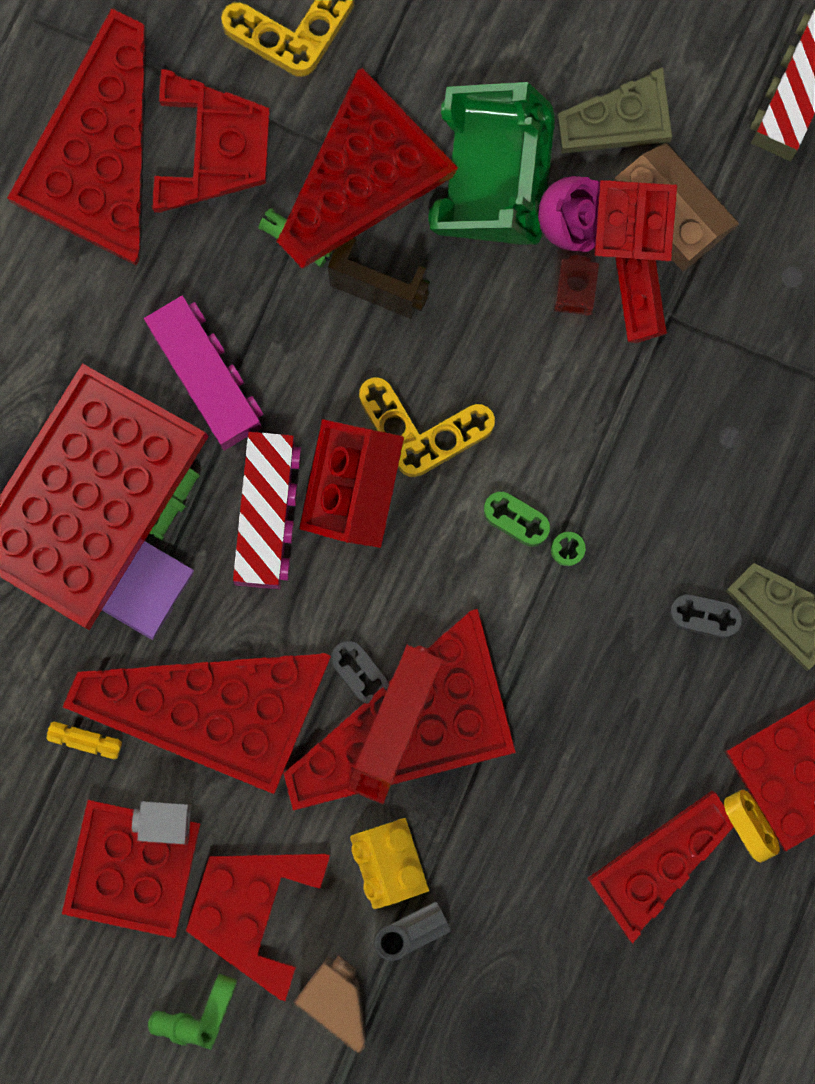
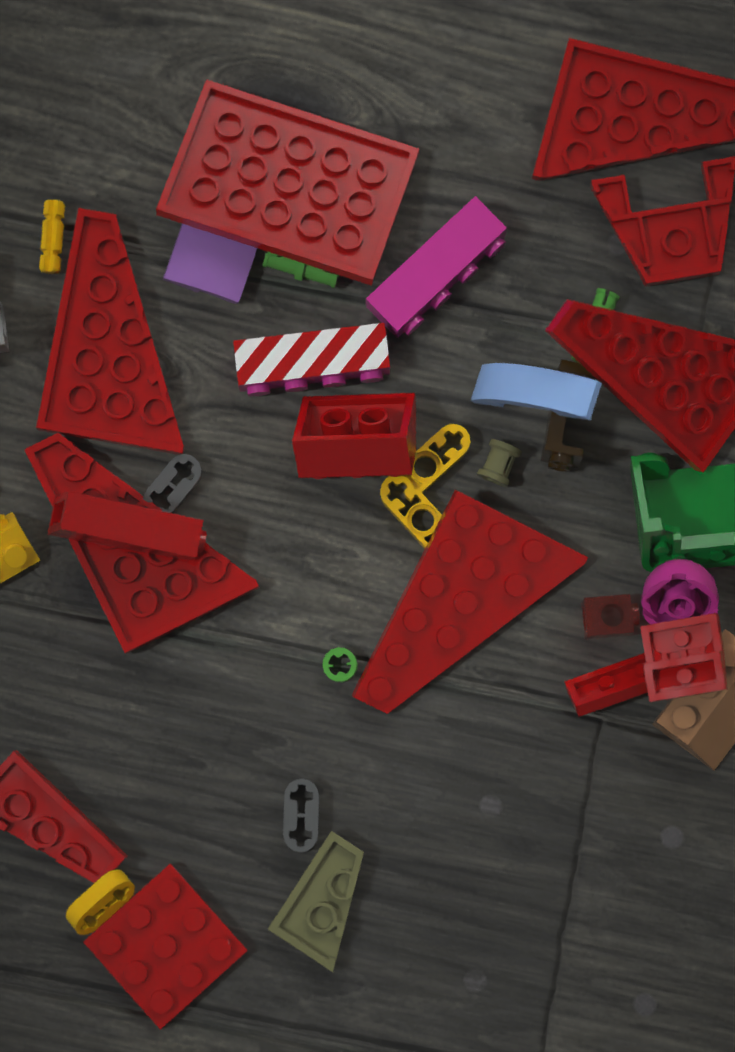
camera: 80 degrees right, 0 degrees up
bright green beam [483,492,550,547] -> none
none -> red wing [351,490,588,714]
none -> light blue slope [471,363,602,420]
none -> olive bush [477,439,522,487]

